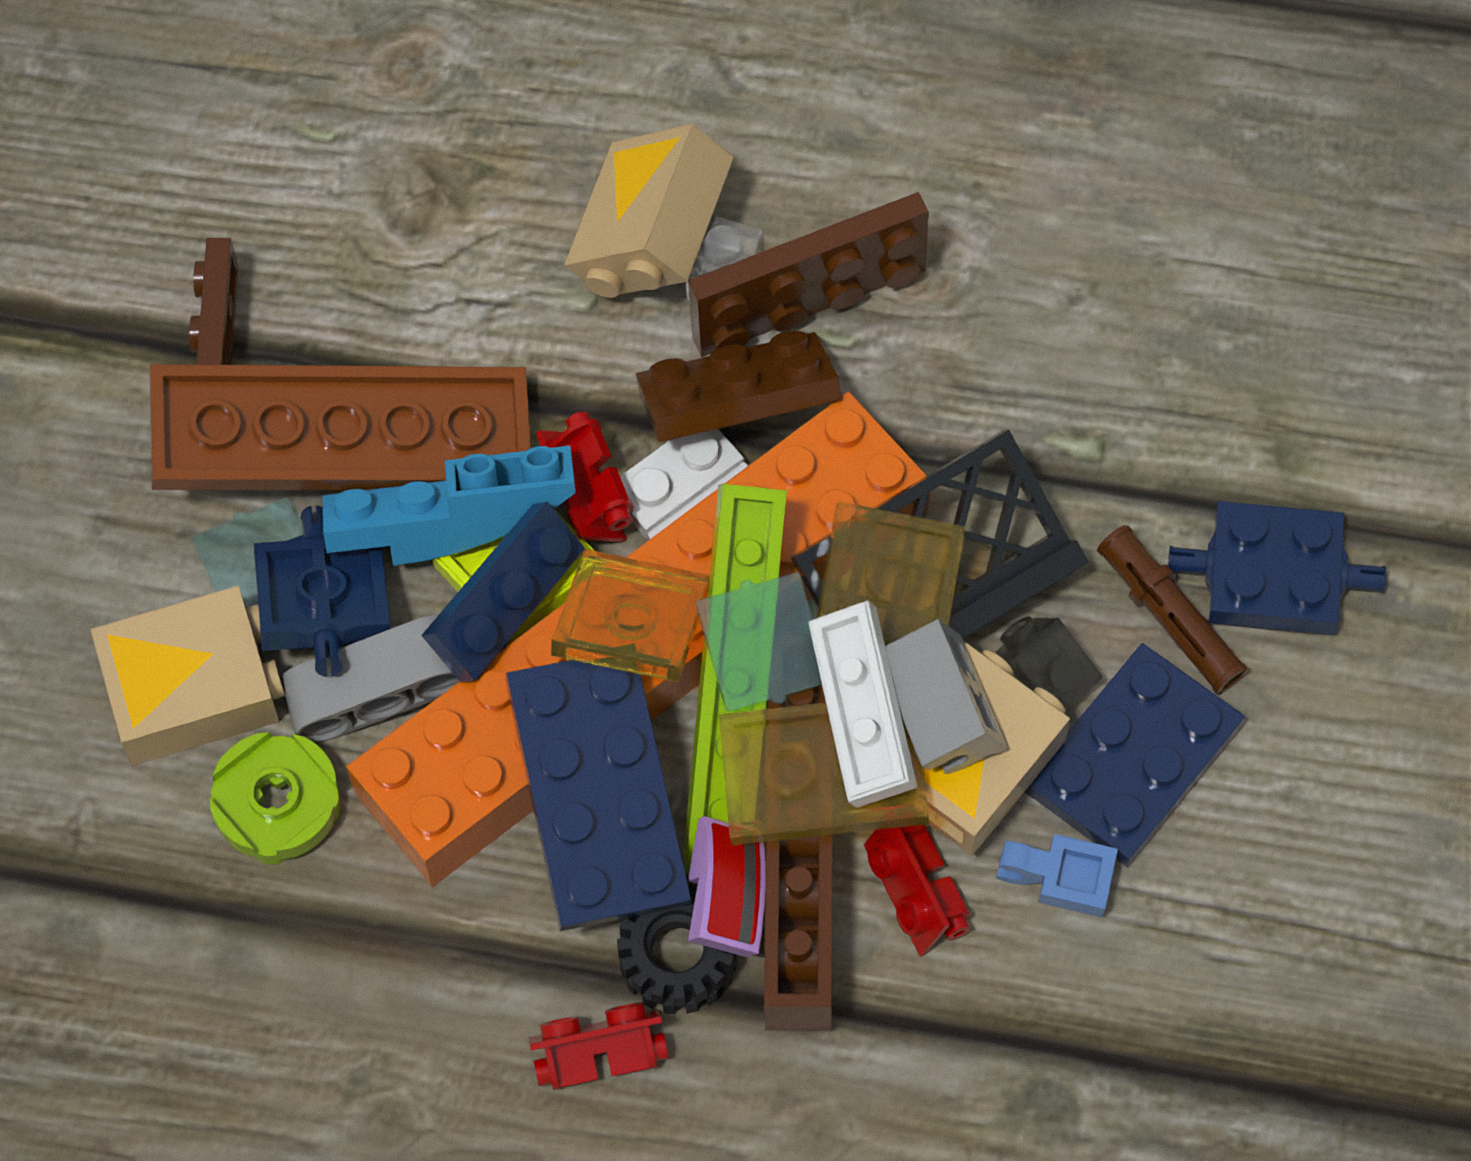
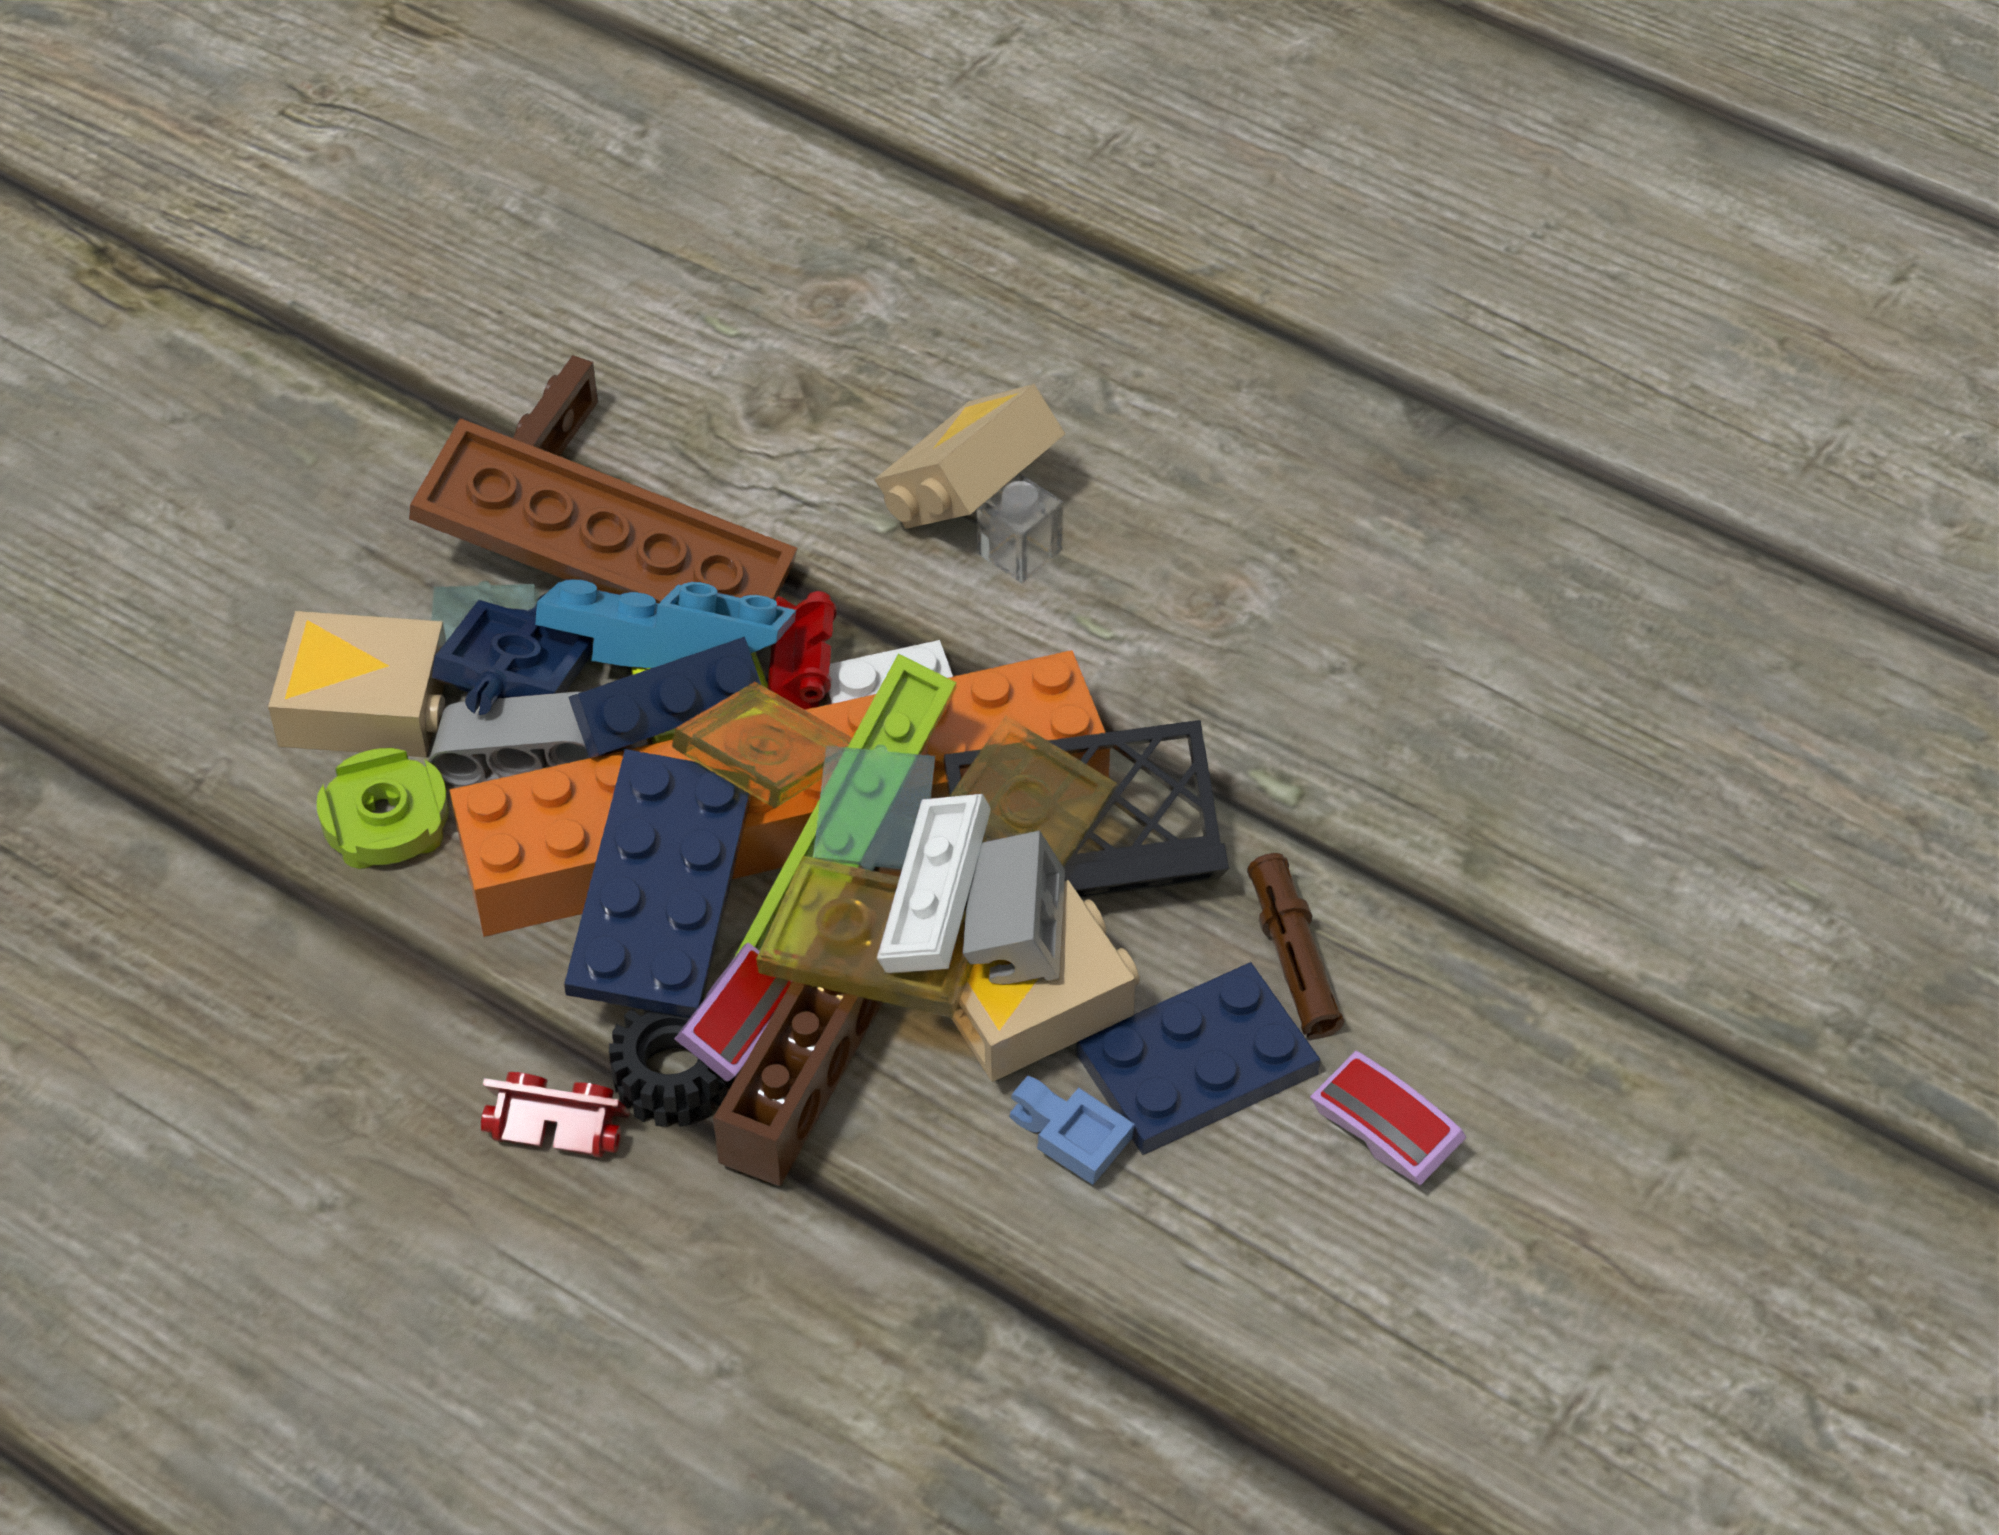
camera: 20 degrees right, 15 degrees down
reddish brown plate [635,331,842,442] -> none
reddish brown plate [688,192,929,358] -> none
red hinge [863,812,971,956] -> none
clear smoke bracket [994,616,1103,711] -> none
dark blue plate [1168,501,1386,635] -> none
none -> slope [1310,1050,1466,1186]

